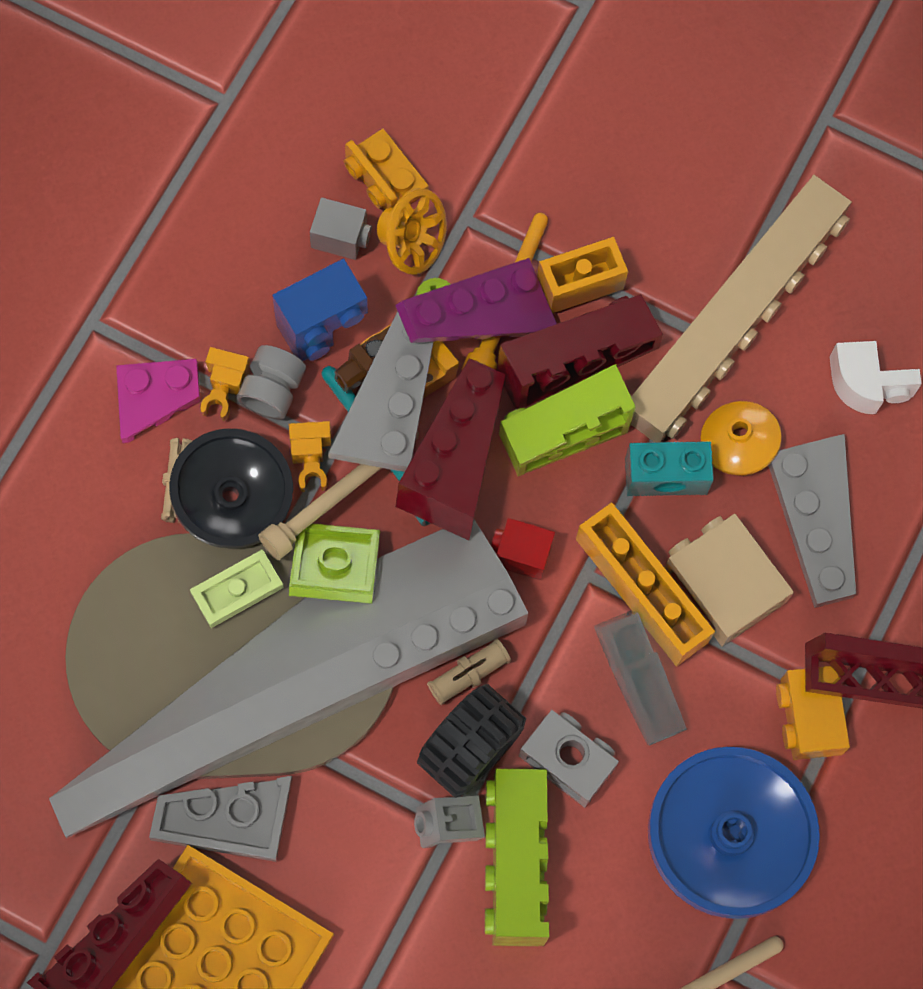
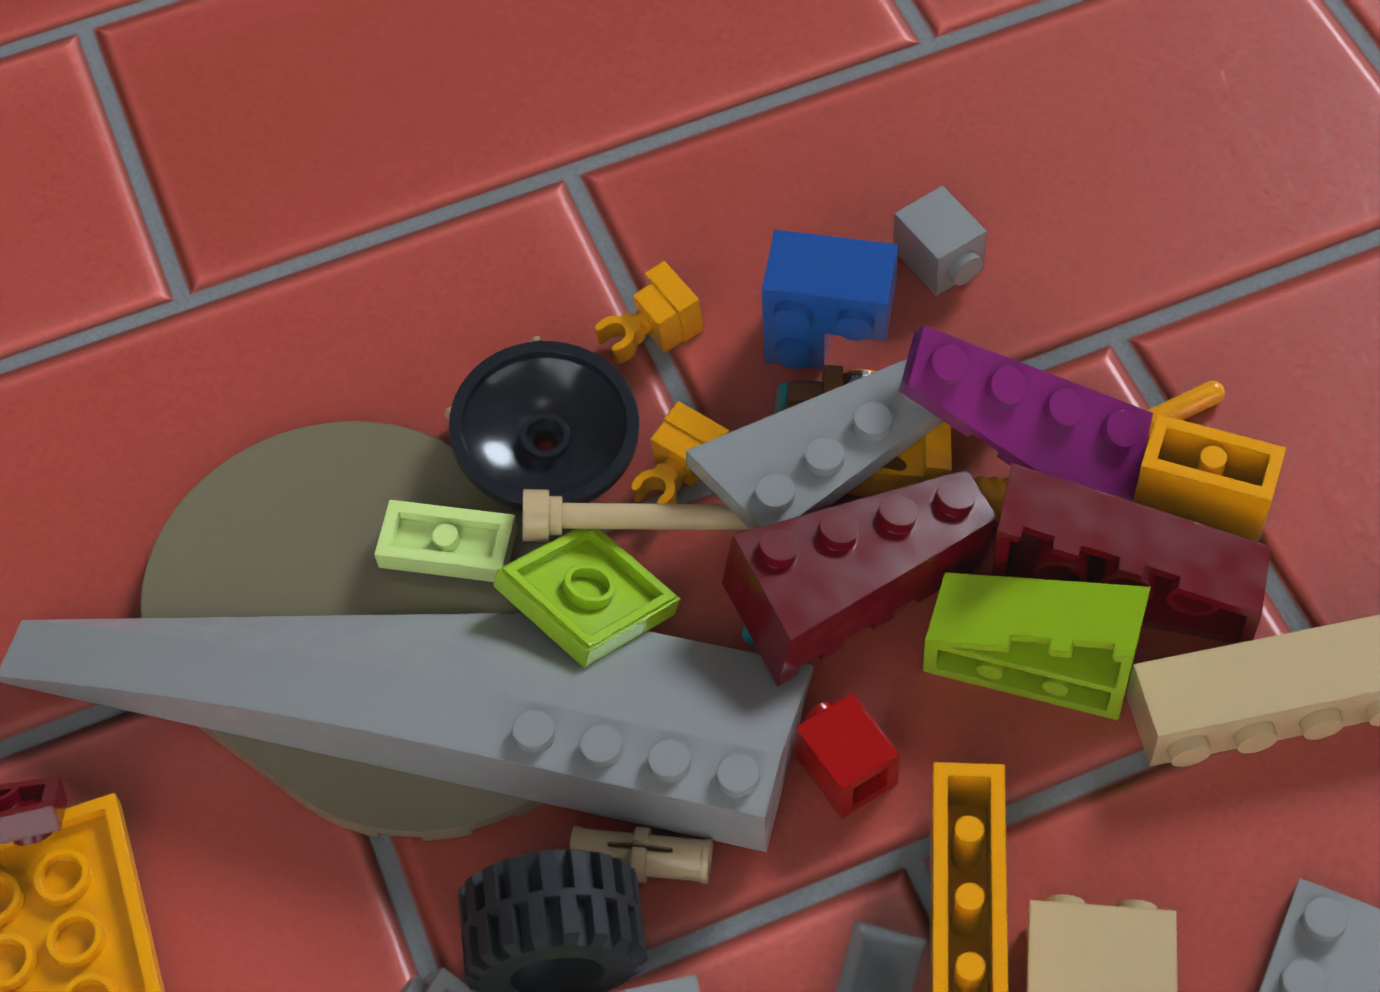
camera: 50 degrees right, 15 degrees down
dark pink wing [116,359,200,443] -> none
light grey wing [149,776,292,862] -> none
light grey wheel [236,345,306,420] -> none
light orange bracket [343,128,429,209] -> none
light orange wheel [377,188,447,275] -> none
teal brick [625,442,713,496] -> none
light orange dish [701,401,781,476] -> none

